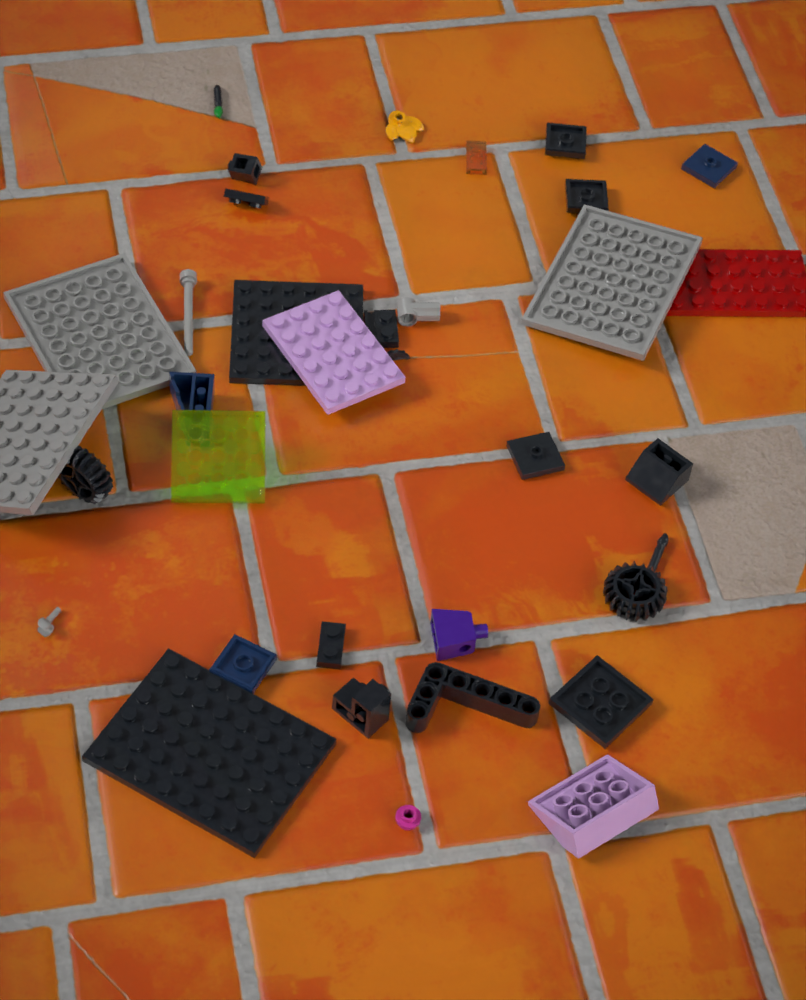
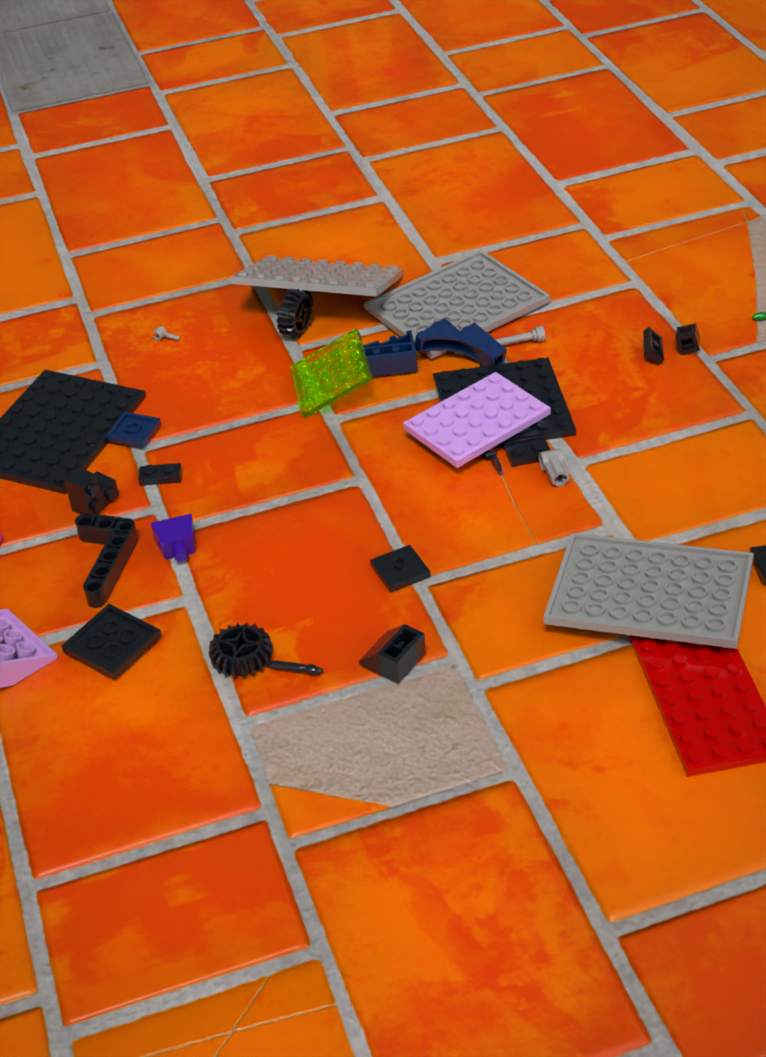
camera: 90 degrees right, 10 degrees down
none -> dark blue arch [415,318,507,366]

